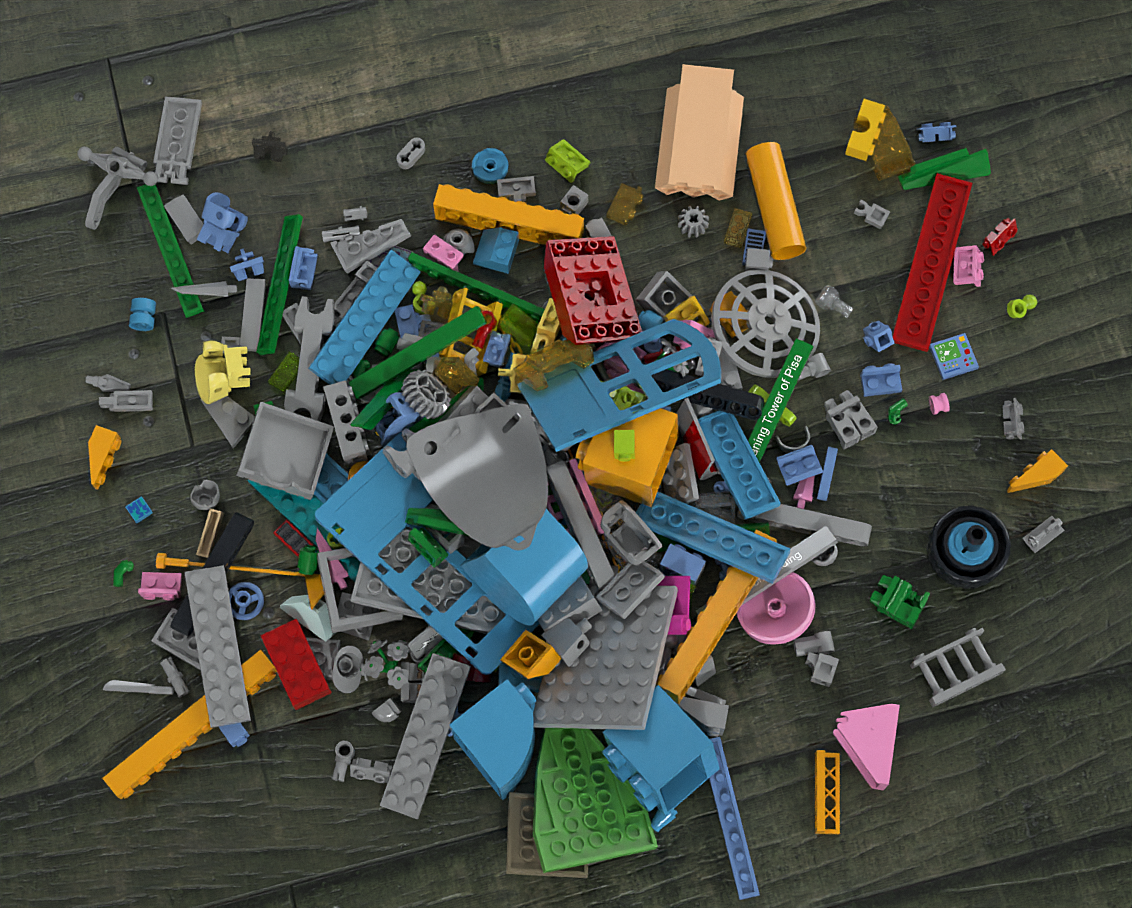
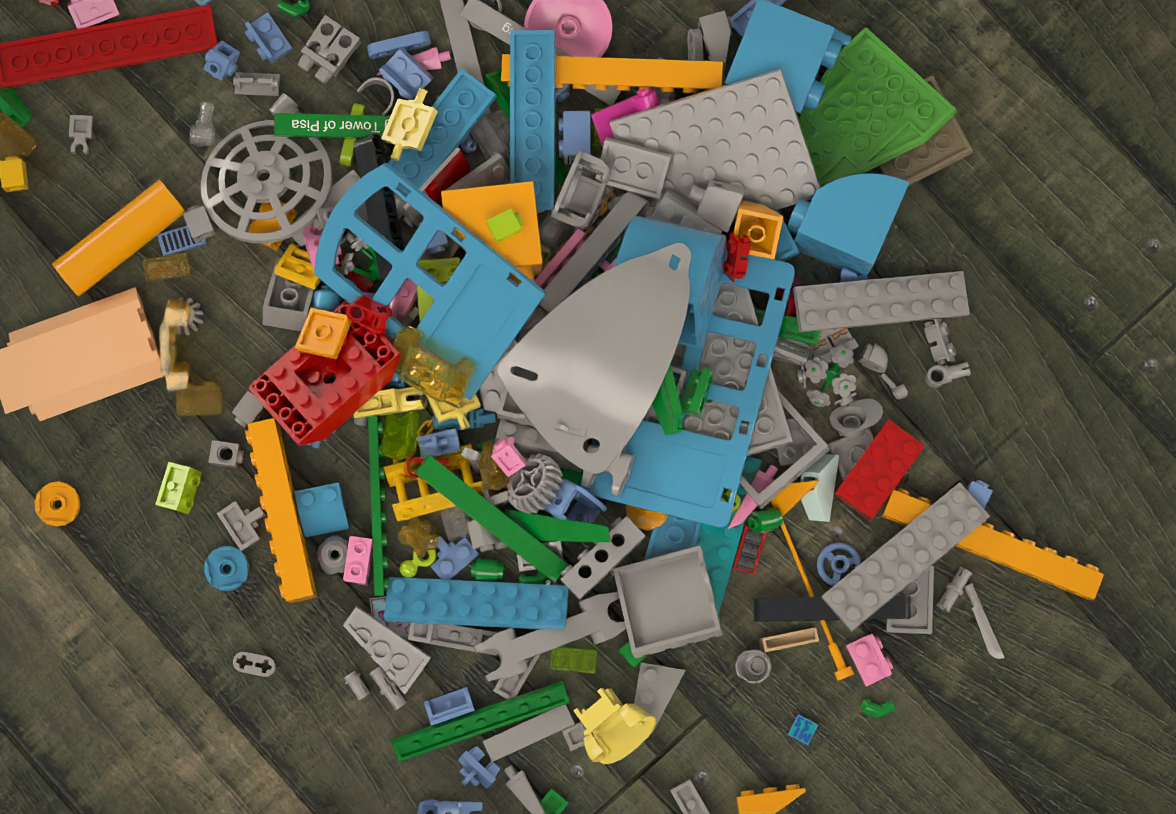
camera: 120 degrees left, 10 degrees up
none -> light orange plate [34,481,81,527]
none -> clear yellow plate [160,298,191,391]
none -> light grey hinge [233,72,280,96]
none -> light orange tile [295,308,352,359]
none -> red piece [346,295,392,334]
none -> light yellow plate [381,88,438,161]
none -> bright pink bracket [491,436,527,477]
none -> red hinge [723,232,751,283]
none -> light grey hand [881,373,908,399]

